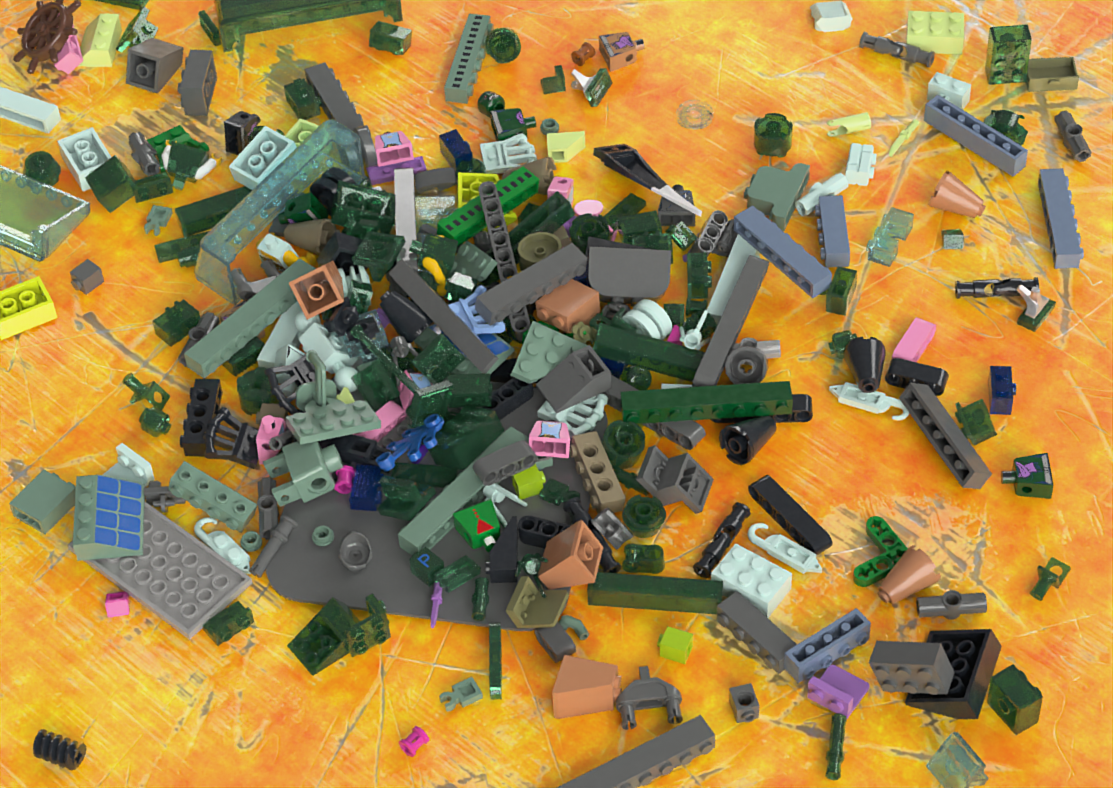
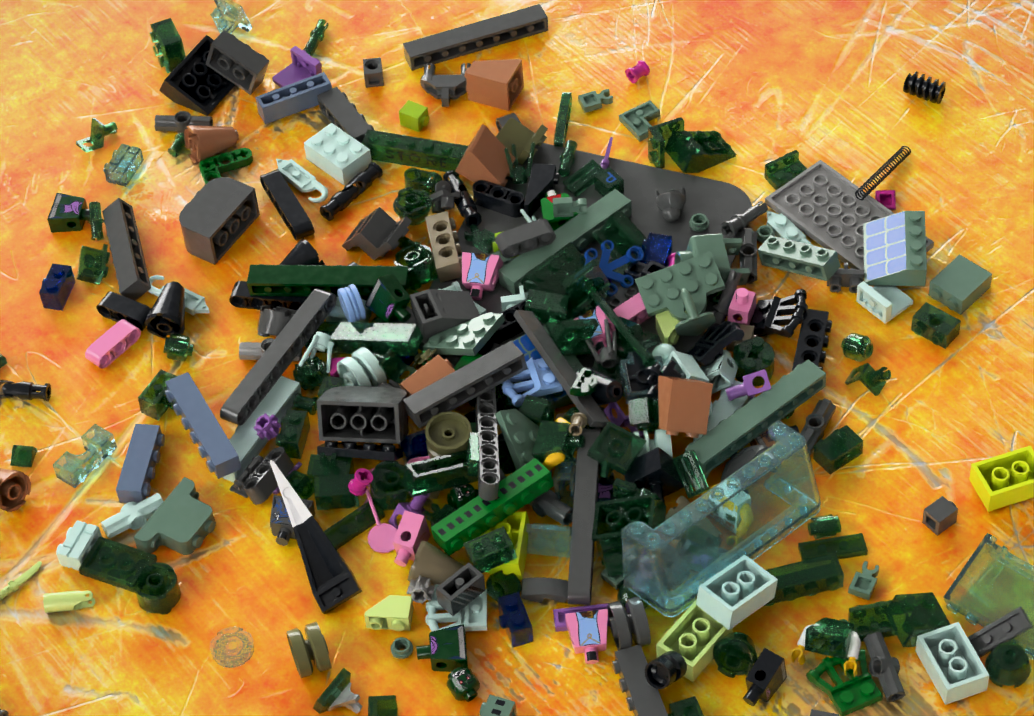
camera: 170 degrees left, 0 degrees up
none -> clear green plate [79,537,157,593]
none -> clear green axle [88,202,104,241]
none -> clear light blue brick [103,144,144,187]
none -> clear green pin [168,133,185,157]
none -> dark grey brick [179,177,260,265]
none -> medium lavender gear [254,413,281,440]
none -> olive wheel [286,622,331,678]
none -> light blue head [337,284,366,324]
none -> dark pink bush [348,468,373,496]
none -> dark green torso [365,273,411,323]
none -> light grey gear [407,575,435,604]
none -> dark grey brick [436,562,486,616]
none -> clear green brick [463,526,517,573]
none -> clear green tile [467,432,479,477]
none -> light aqua bracket [500,285,529,312]
none -> sand green plate [553,197,587,217]
none -> dark tan pin [569,412,588,436]
none -> plate [570,367,598,396]
none -> sand green tile [619,100,661,142]
none -> black wheel [645,651,687,689]
none -> clear green tile [673,450,710,499]
none -> medium lavender bracket [726,369,771,401]
none -> black piece [855,146,911,201]
none -> clear green brick [911,302,961,349]
none -> dark grey tile [968,606,1034,658]

